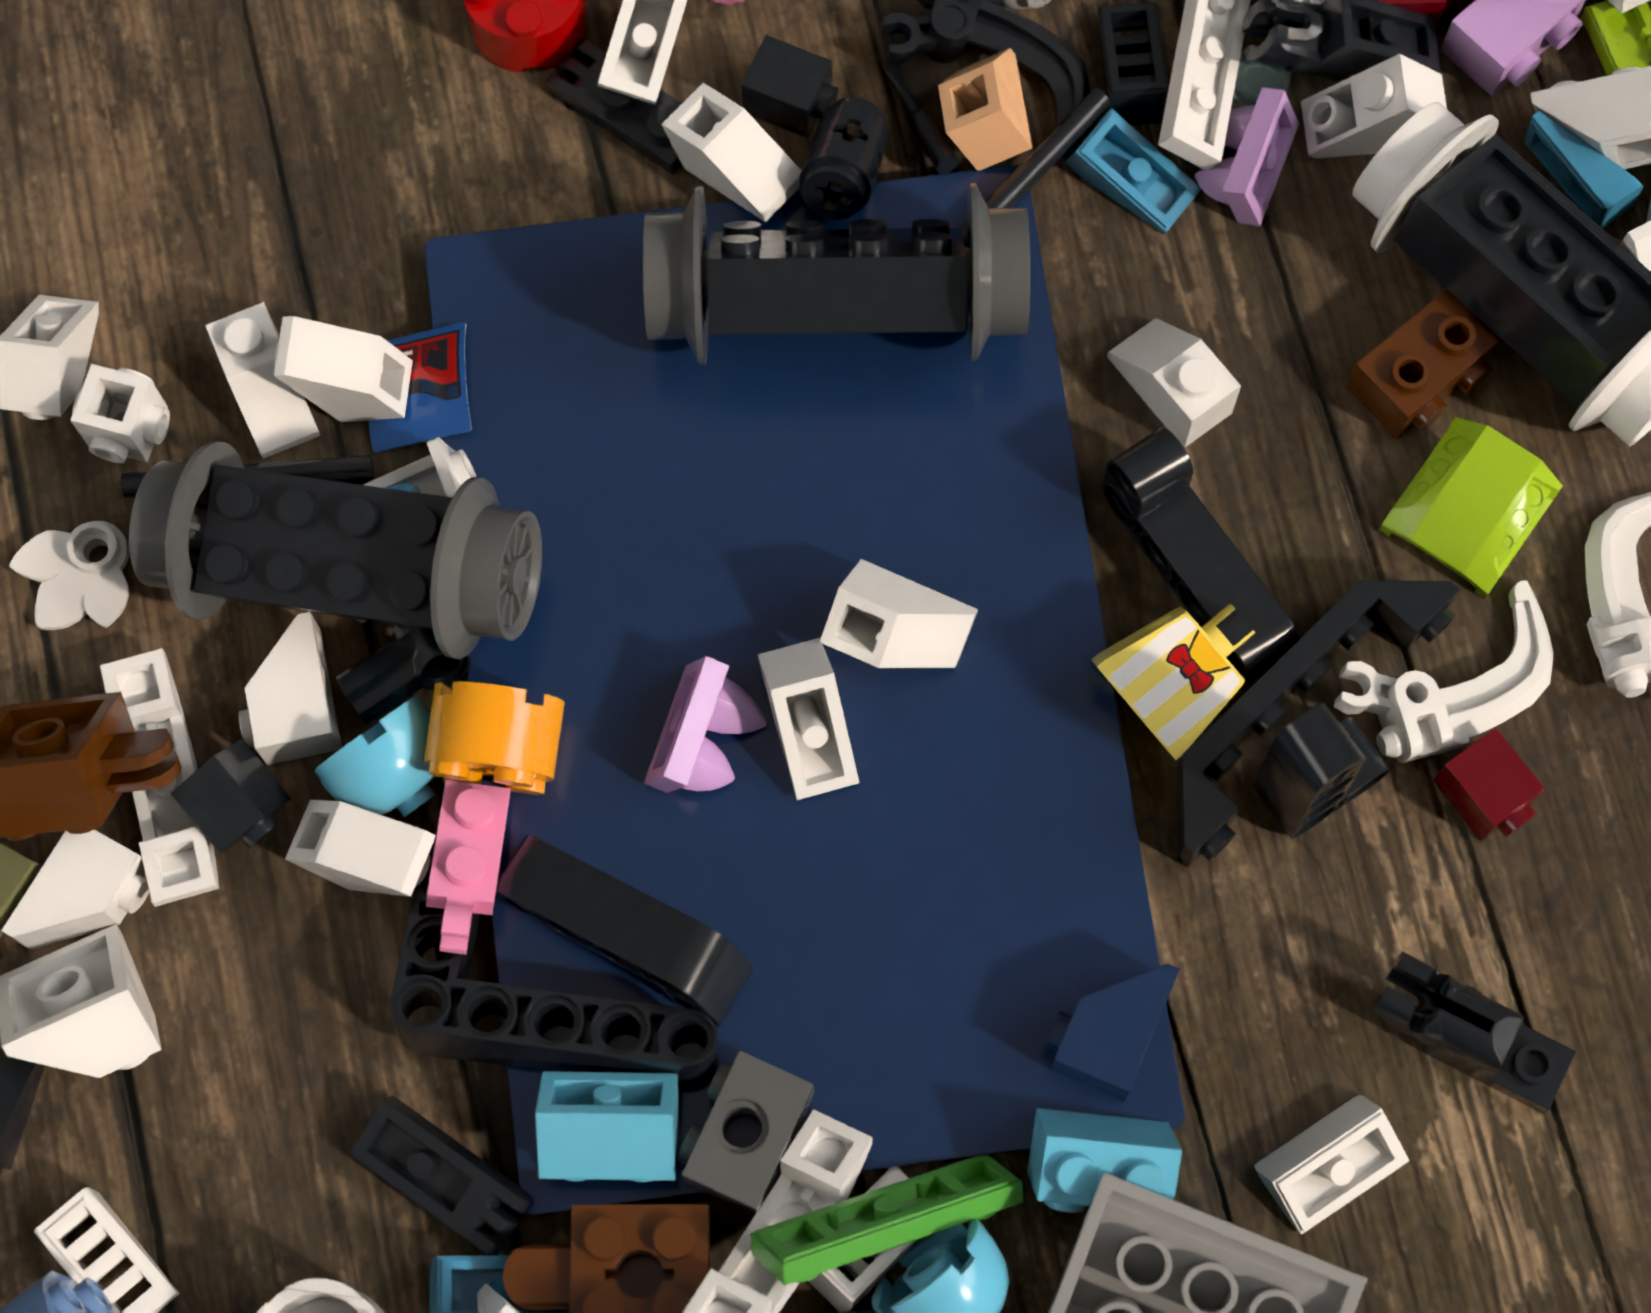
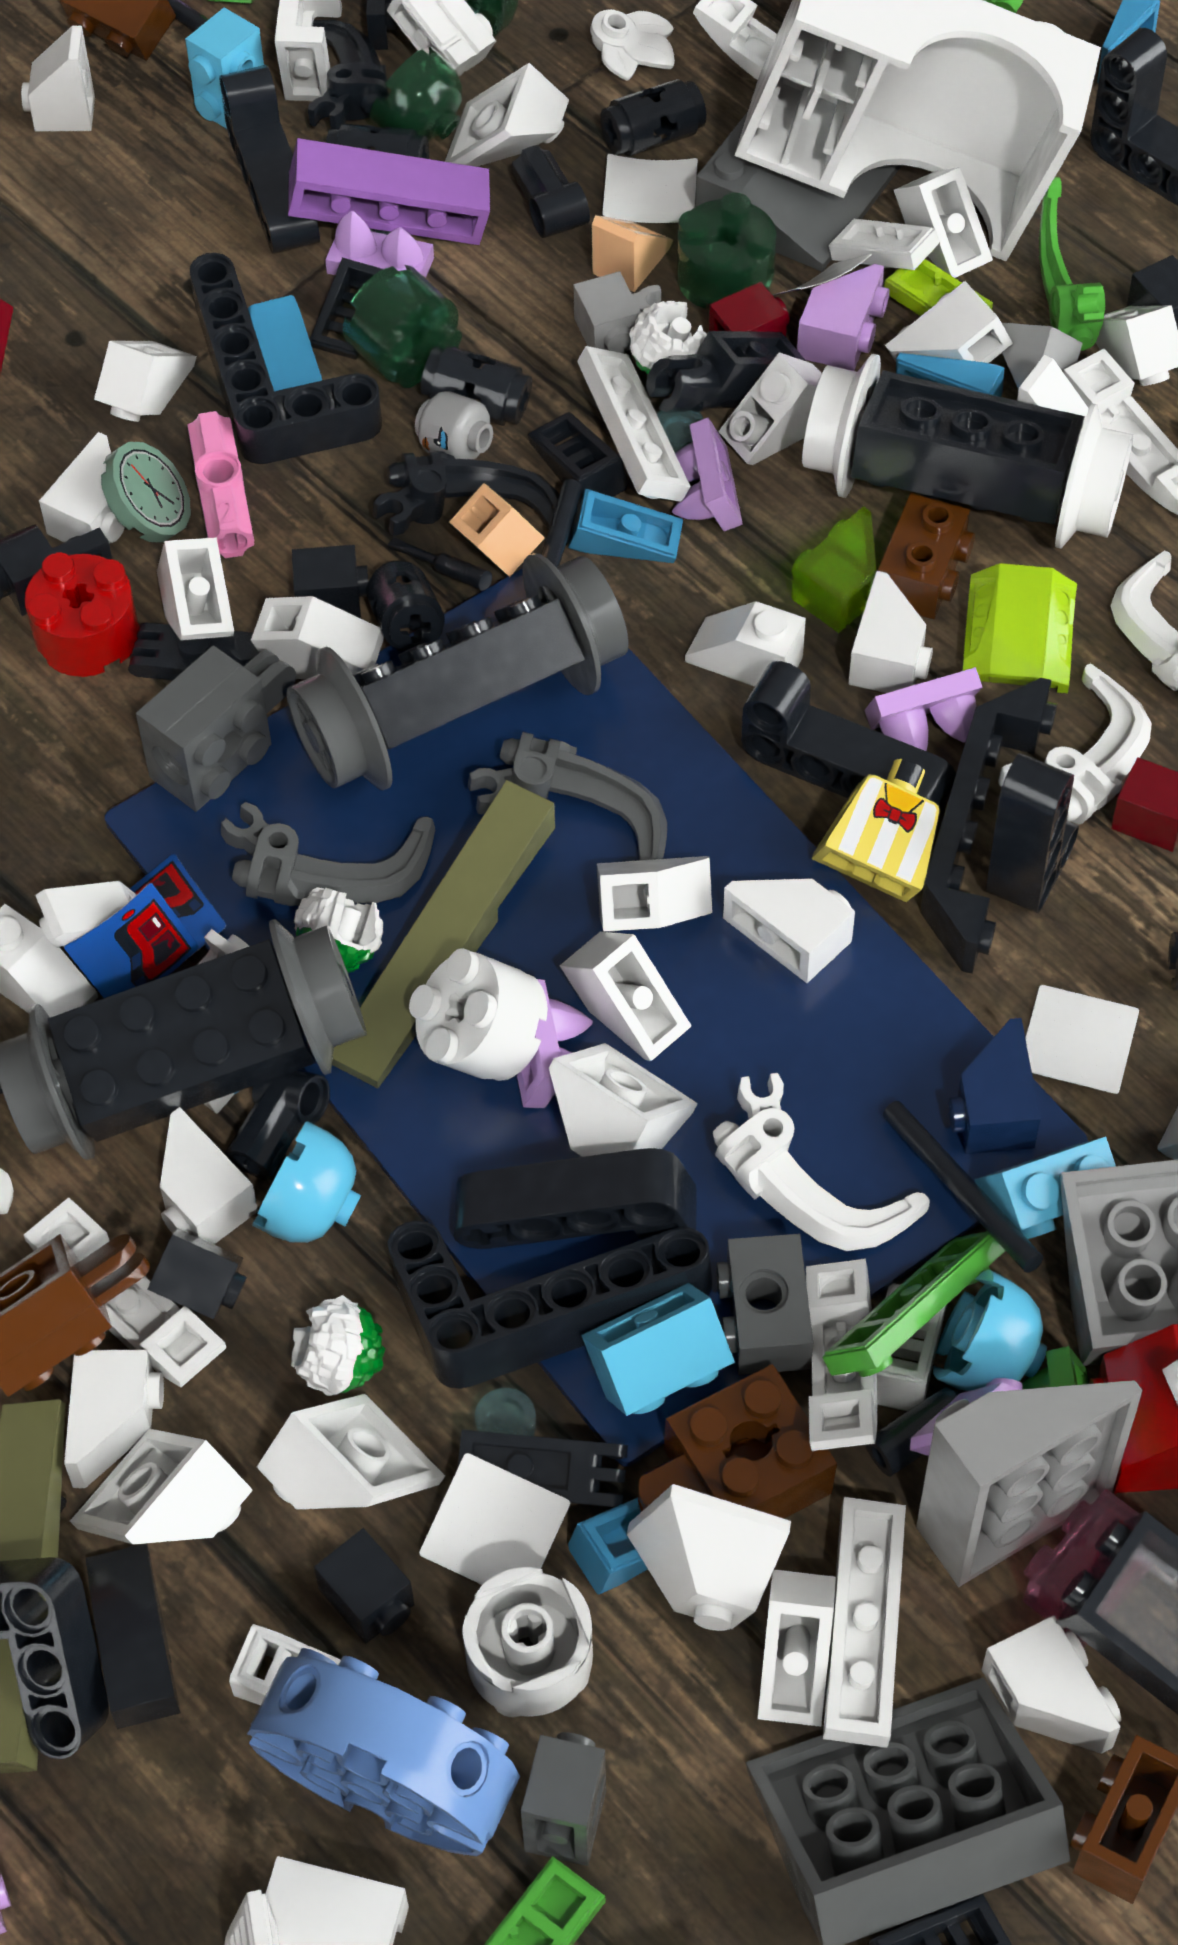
camera: 30 degrees left, 15 degrees down
white slope [285,799,436,897] -> none
light orange brick [423,682,565,795] -> none
bright pink plate [426,780,511,955] -> none
none -> sticker [64,883,198,998]
none -> dark grey brick [136,645,296,812]
none -> dark grey piece [221,802,435,906]
none -> white slope [257,1394,445,1509]
none -> white piece [291,1295,386,1396]
none -> white piece [294,888,383,973]
none -> black brick [314,1528,415,1644]
none -> olive slope [332,780,555,1089]
none -> white brick [409,948,548,1081]
none -> white sticker [419,1453,570,1585]
none -> dark grey piece [468,732,668,861]
none -> clear light blue tile [475,1388,536,1436]
none -> white slope [549,1043,698,1157]
none -> white piece [713,1073,930,1251]
none -> white slope [723,879,855,983]
none -> clear neon green slope [792,506,876,633]
none -> white slope [849,571,933,693]
none -> lavender tile [864,667,983,751]
none -> black bar [883,1101,1043,1273]
none -> white sticker [1025,985,1139,1094]

